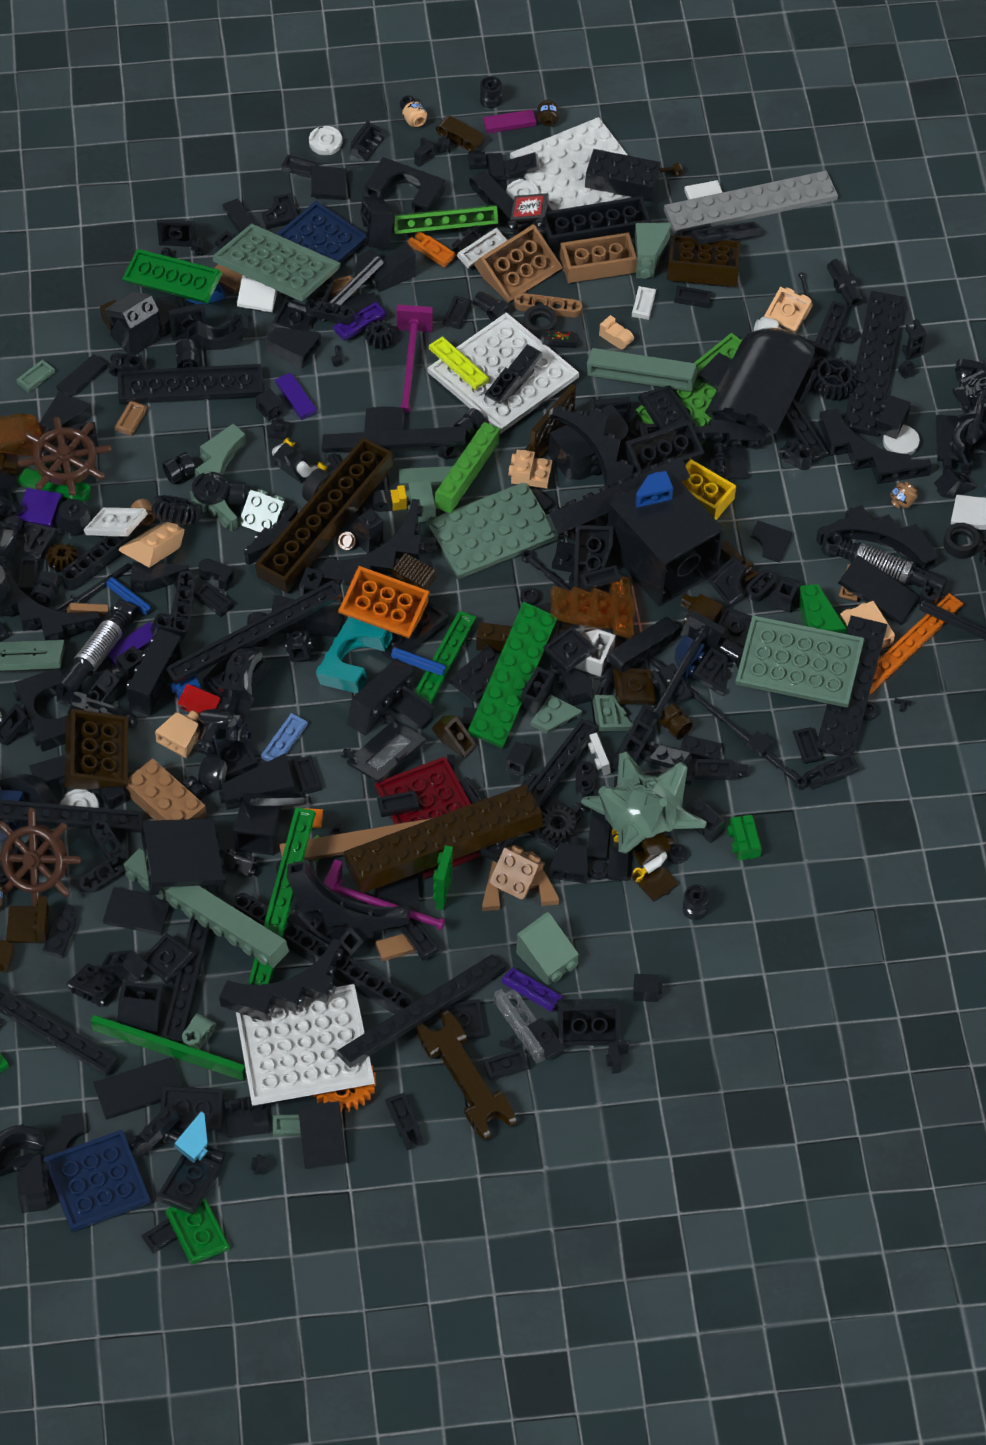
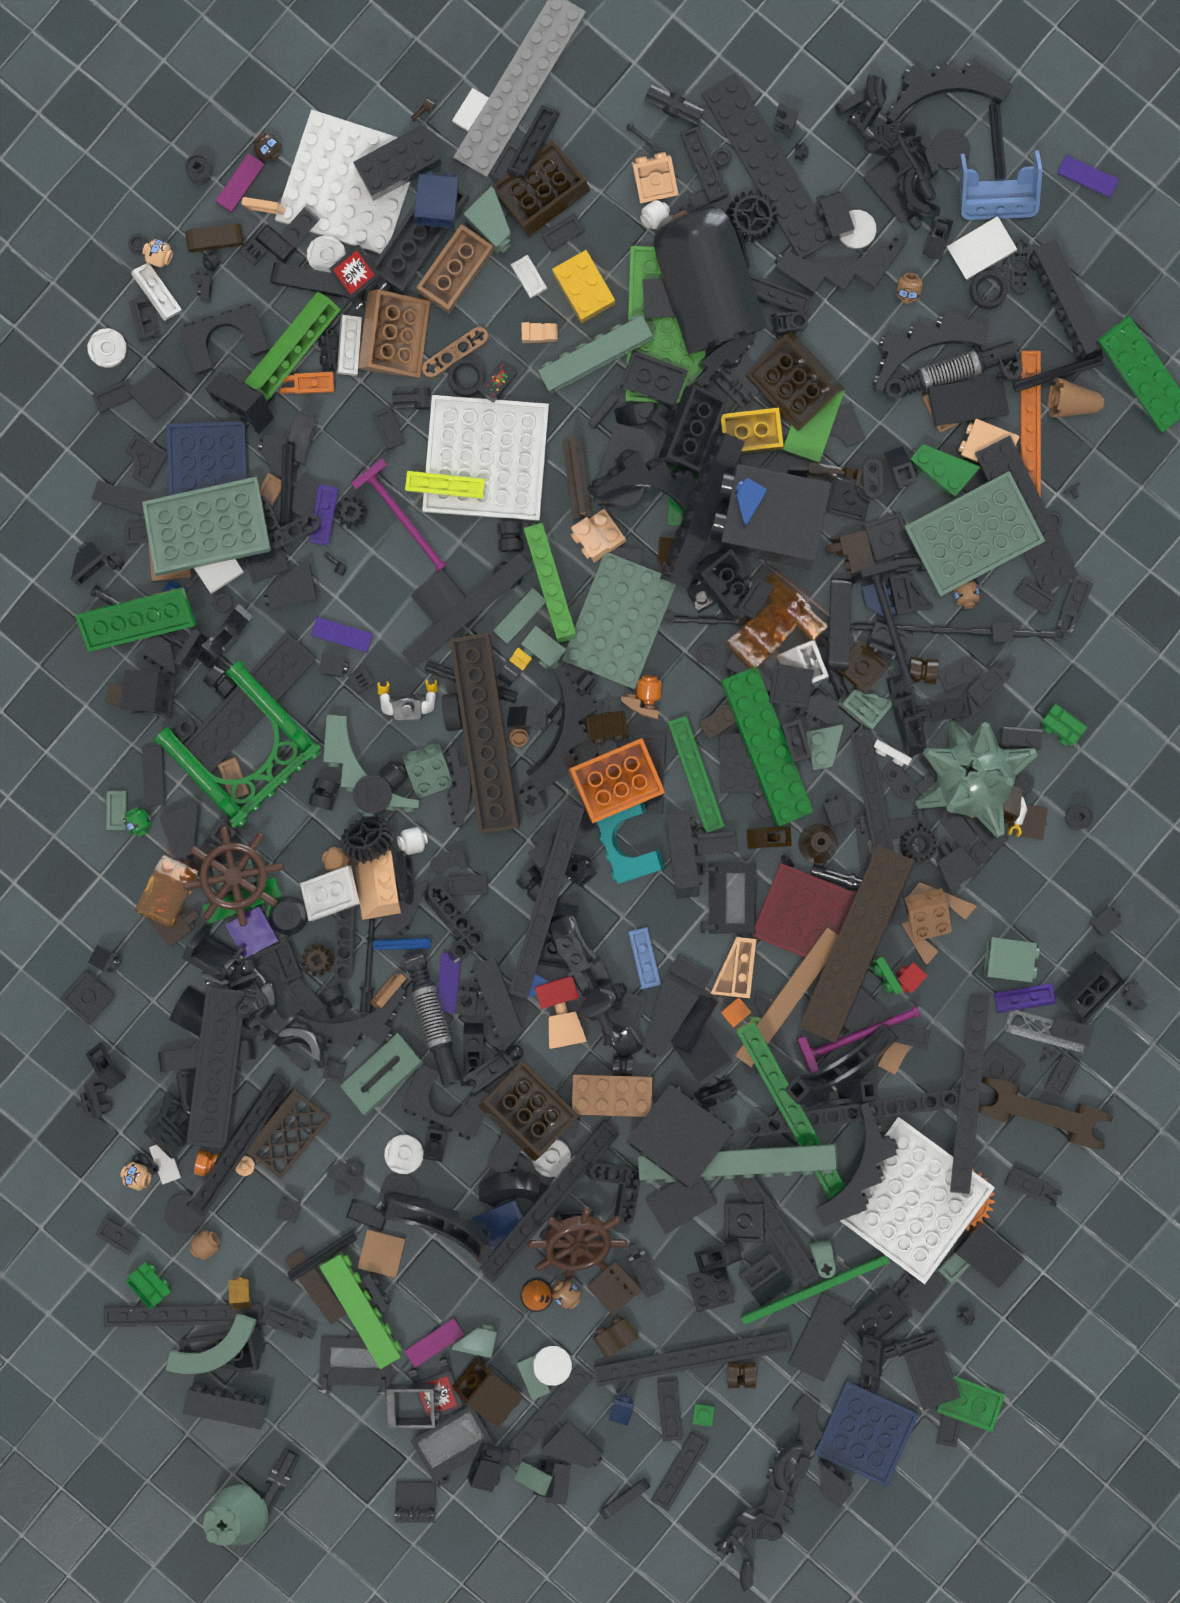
camera: 40 degrees left, 30 degrees up
medium azure slope [174,1111,208,1163] -> none
black tile [377,790,419,818] -> none
blue axle [391,647,446,675] -> none
black slope [485,344,543,404] -> none
none -> green head [123,807,152,837]
none -> white plate [131,263,182,321]
none -> green arch [153,659,321,828]
none -> light nougat tile [241,197,286,215]
none -> black hinge [395,851,414,904]
none -> white head [397,827,428,855]
none -> dark blue slope [414,172,459,228]
none -> yellow brick [552,250,615,324]
none -> medium nougat slope [621,694,659,720]
none -> orange head [636,675,662,705]
none -> light nougat wedge [710,937,756,998]
none -> dark brown wheel [727,1362,756,1389]
none -> dark brown slope [746,332,845,431]
none -> bright green tile [782,390,845,463]
none -> dark brown cone [798,824,838,863]
none -> red brick [896,962,928,993]
none -> medium nougat head [953,581,981,609]
none -> medium nougat cone [1047,378,1104,417]

